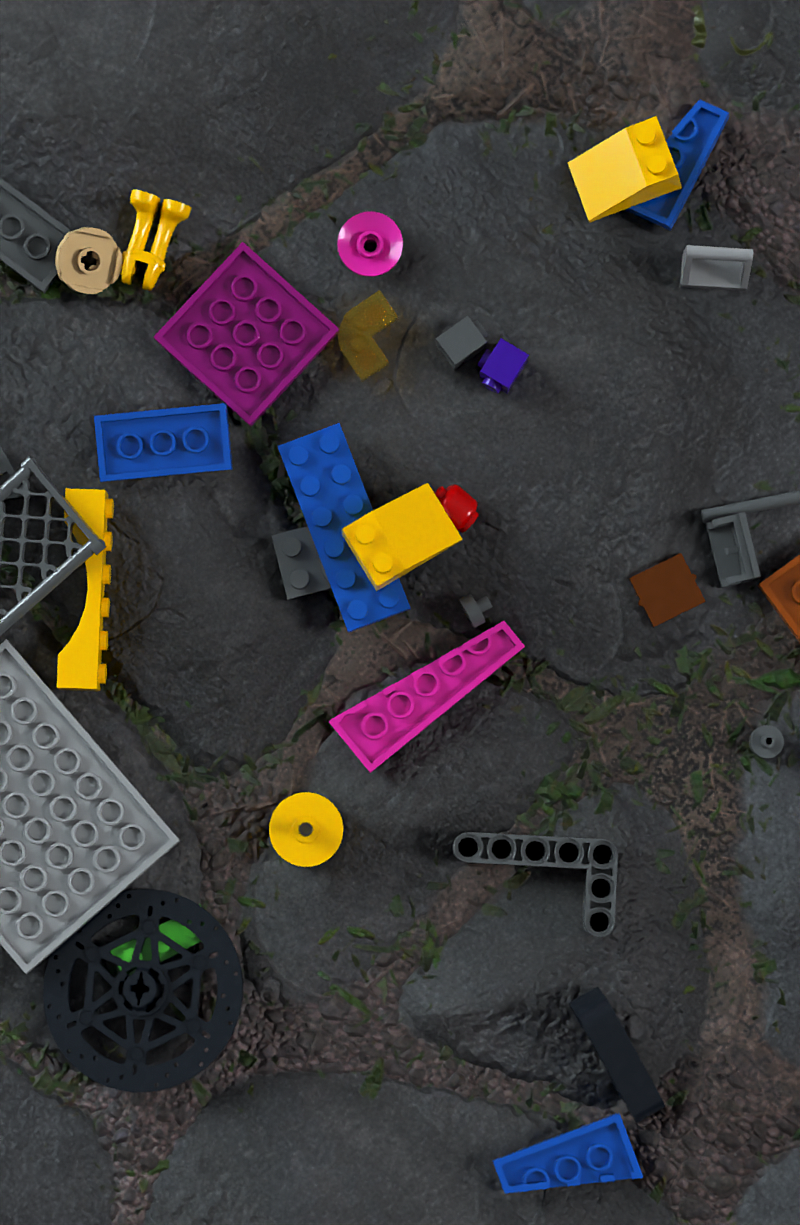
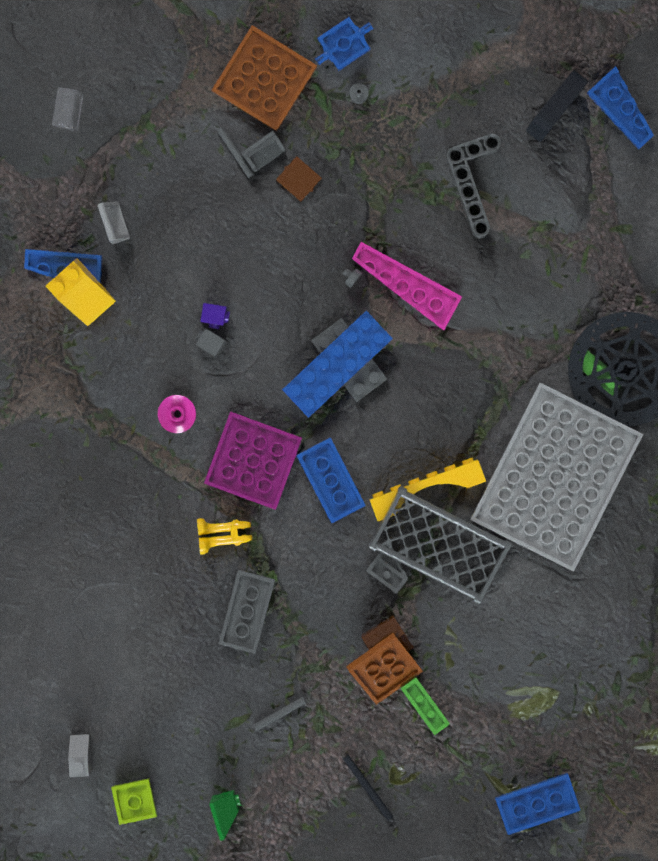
camera: 110 degrees left, 5 degrees up
tan plate [55,227,123,294] -> none
yellow wheel [269,792,343,867] -> none
clear yellow plate [338,290,398,382] -> none
yellow slope [342,483,463,591] -> none
red head [434,484,479,533] -> none

